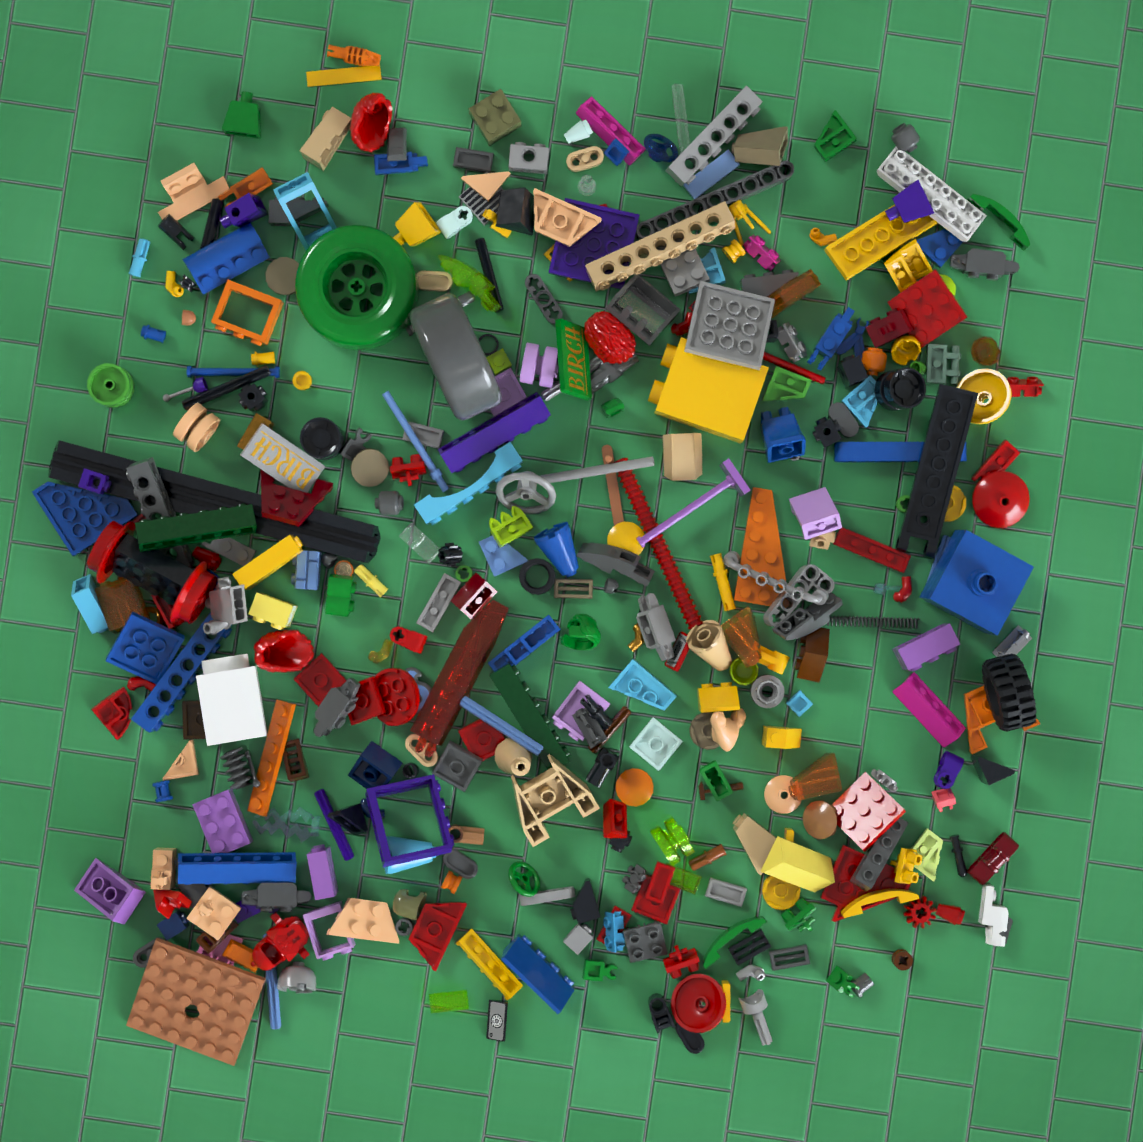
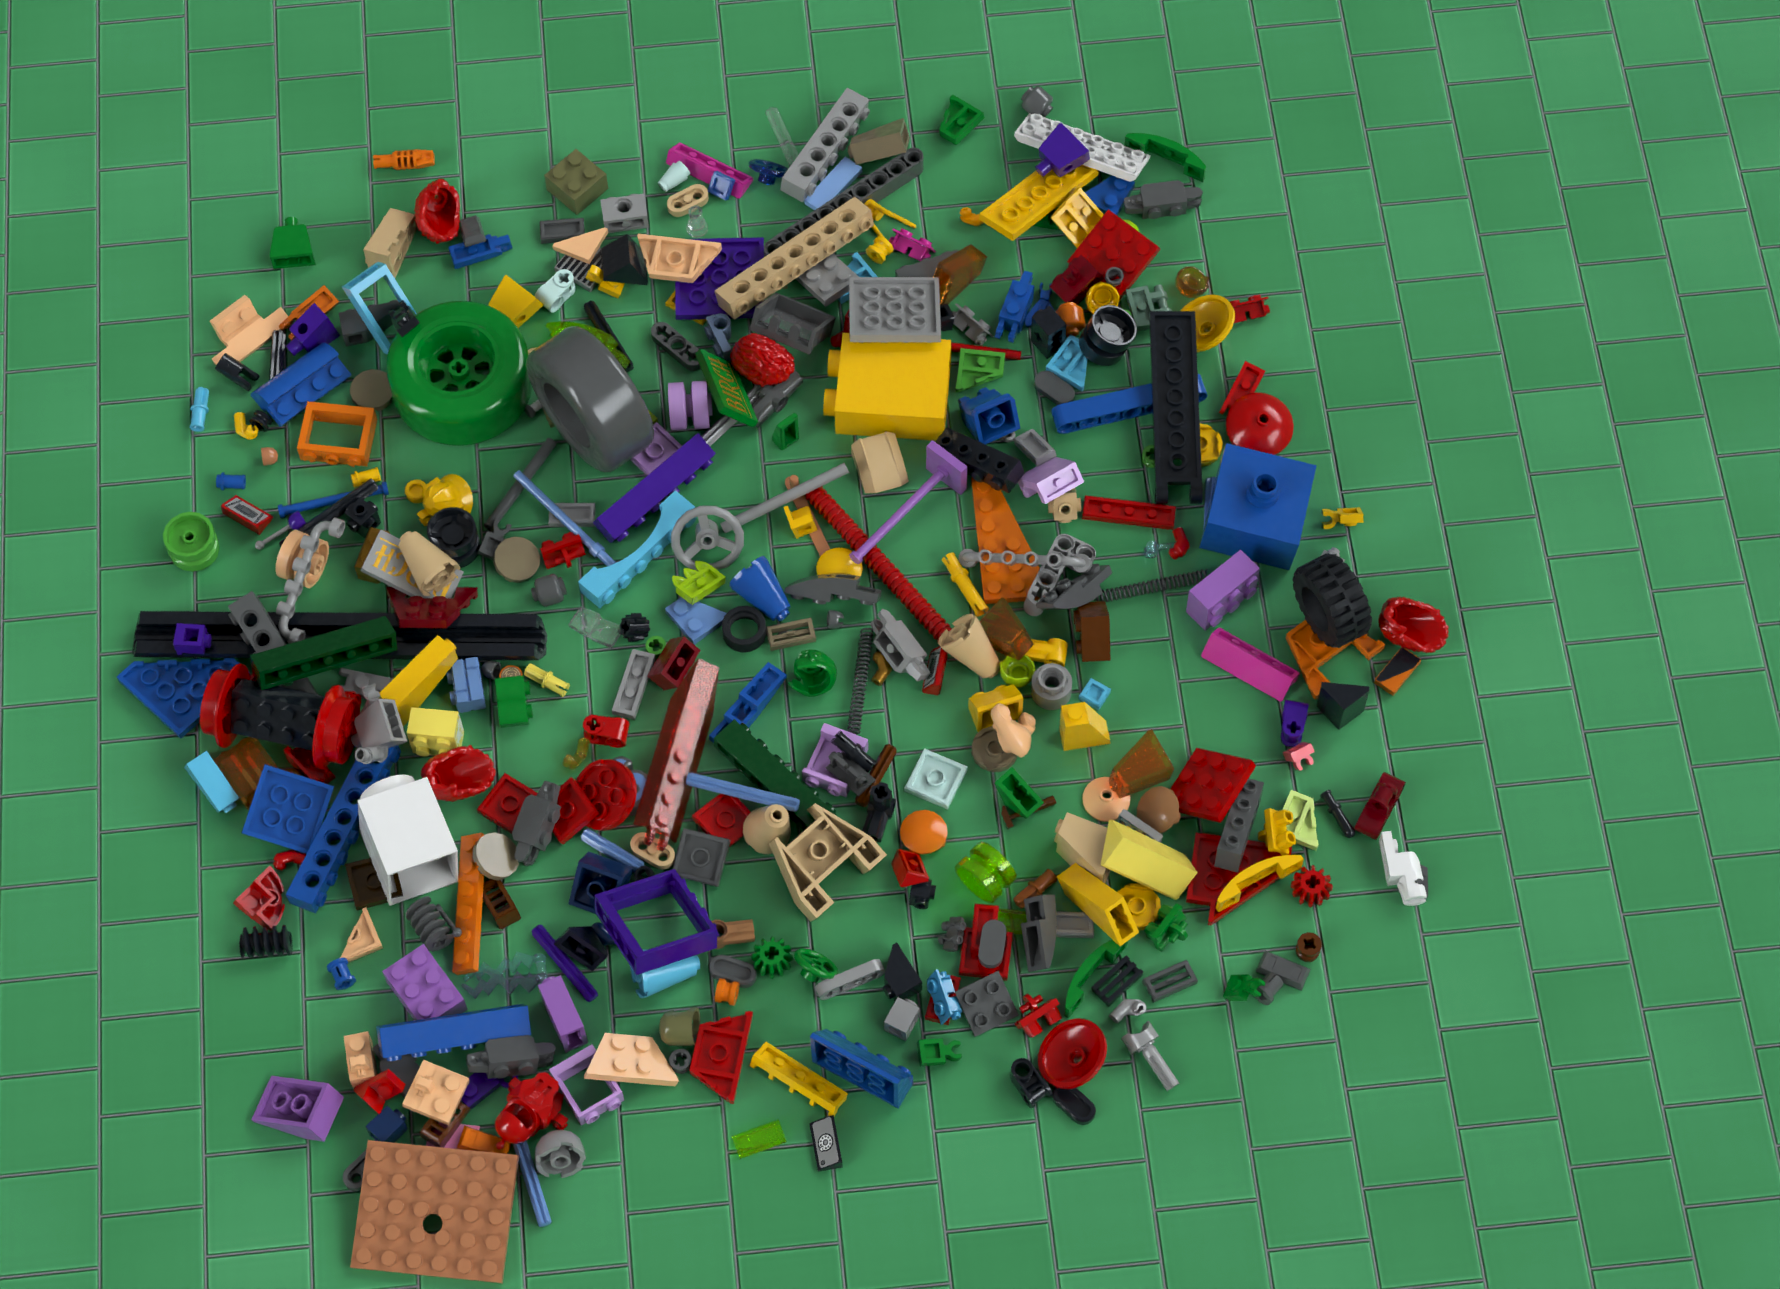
camera: 10 degrees left, 25 degrees down
yellow sticker [306,65,381,87] -> none
medium azure wing [608,658,677,711] -> none
yellow plate [721,980,730,1023] -> none
black brick [812,416,841,448] -> none
light grey gear [871,769,898,792] -> none
red cone [935,904,965,925] -> none
none -> slope [220,495,273,535]
none -> black piece [239,925,293,958]
none -> light grey bar [276,518,345,644]
none -> black hinge [388,300,420,337]
none -> tan cone [399,531,460,596]
none -> yellow helmet [417,474,473,526]
none -> tile [473,832,519,880]
none -> dark grey piece [484,438,557,531]
none -> medium blue axle [581,828,644,873]
none -> sand blue plate [704,313,732,362]
none -> green gear [751,936,793,979]
none -> yellow panel [783,505,817,539]
none -> dark grey piece [847,628,874,734]
none -> black brick [935,427,1025,493]
none -> dark grey tile [978,920,1006,969]
none -> light grey tile [1014,429,1057,466]
none -> dark grey slope [1021,895,1057,972]
none -> yellow slope [1057,863,1139,946]
none -> dark grey hinge [1105,267,1124,287]
none -> light grey tile [1117,809,1163,843]
none -> dark grey tile [1256,950,1311,991]
none -> yellow plate [1322,507,1364,529]
none -> tile [1374,647,1421,696]
none -> red hair [1378,597,1449,653]

